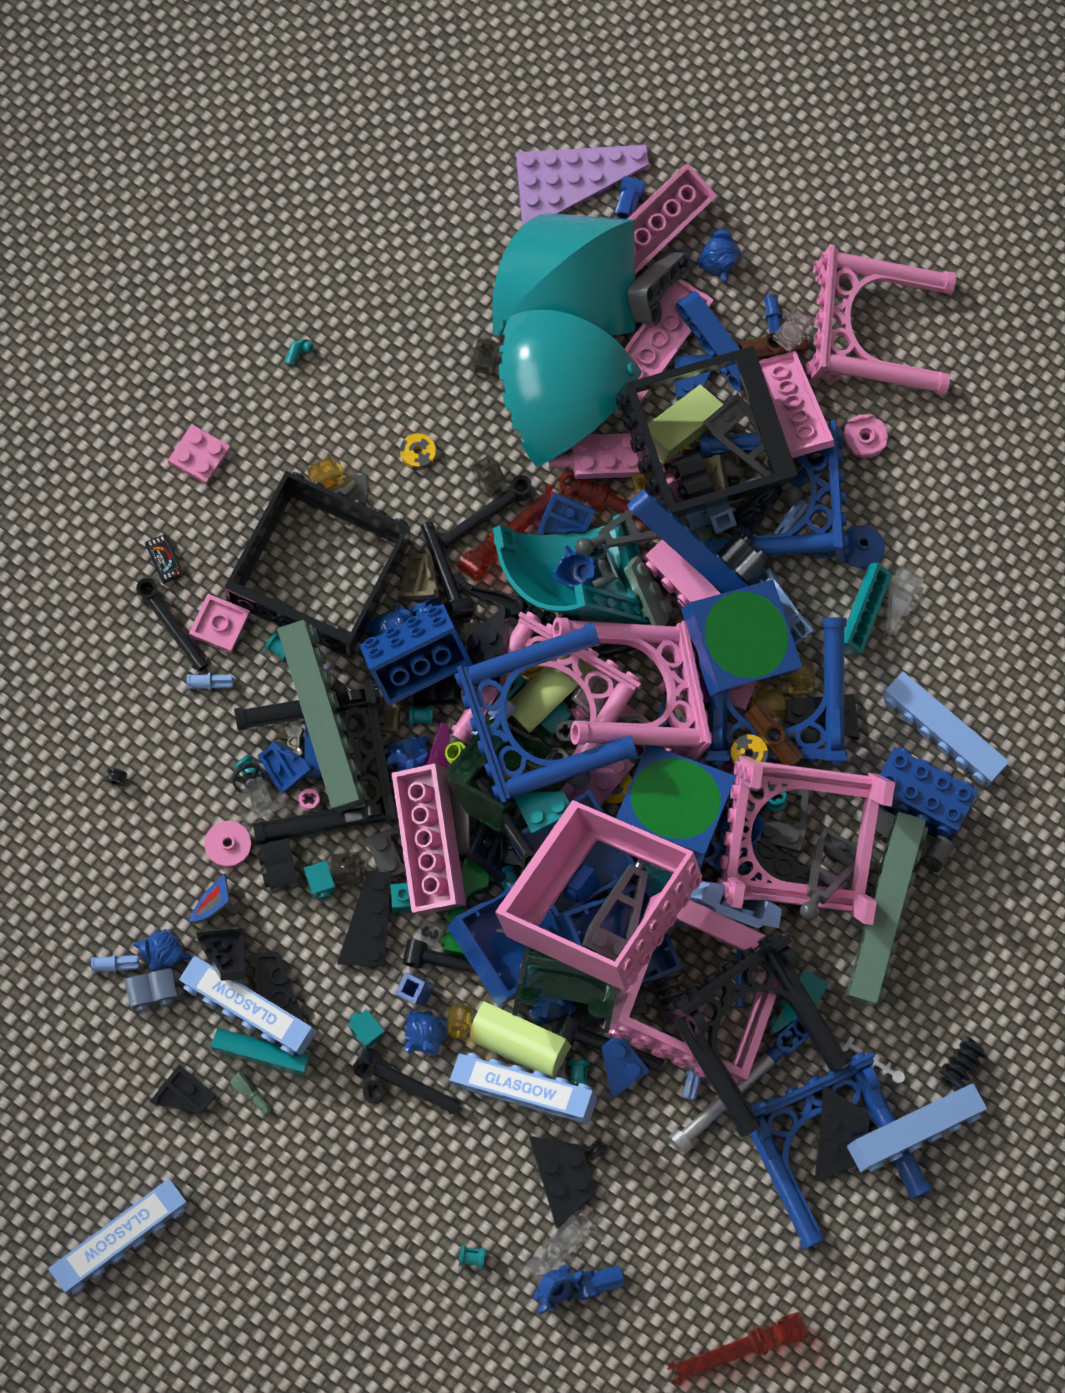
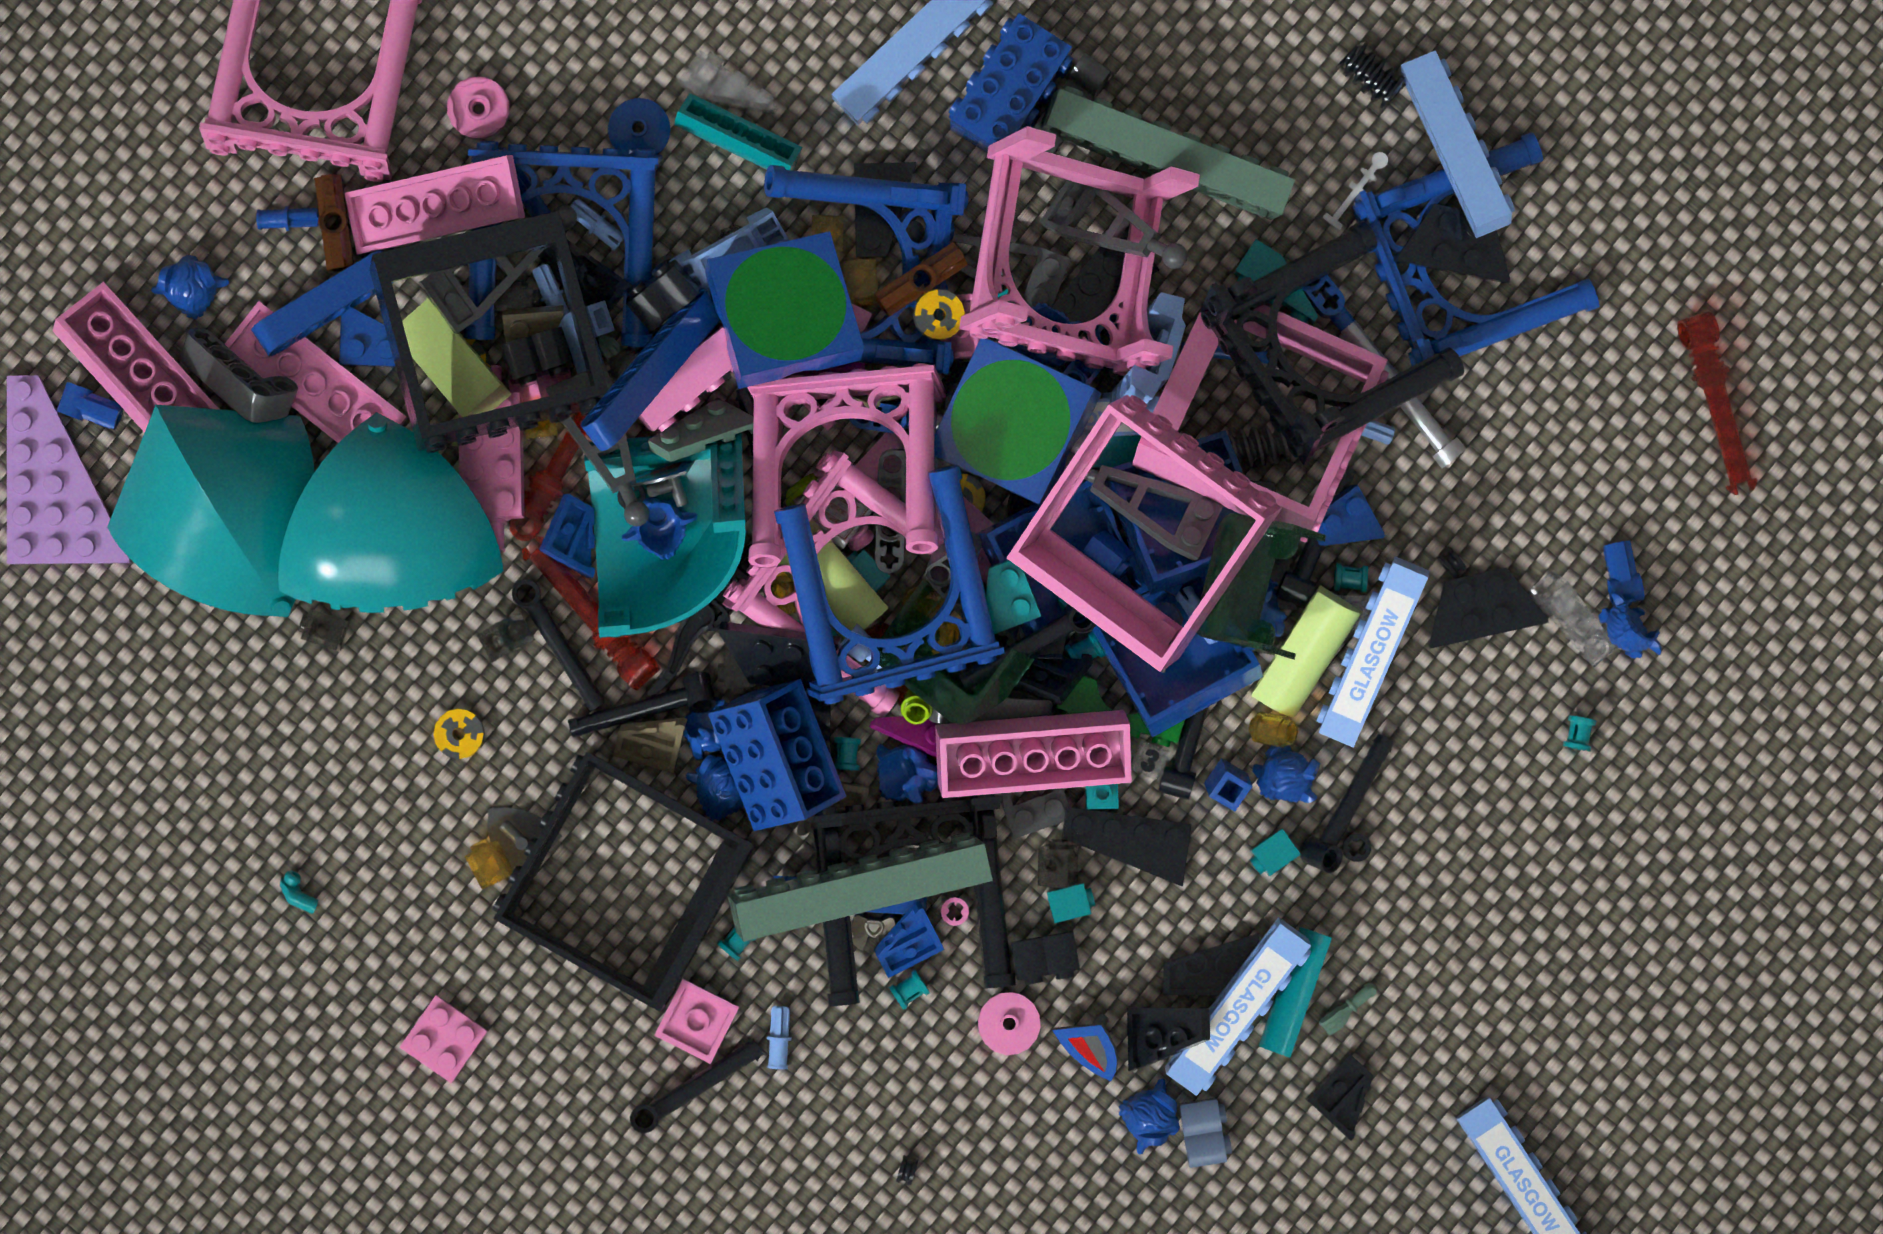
camera: 75 degrees left, 15 degrees up
light blue axle [91,954,140,973] -> none
black tile [144,534,184,584] -> none
clear piece [232,763,287,825] -> none
clear brick [772,308,815,352] -> none

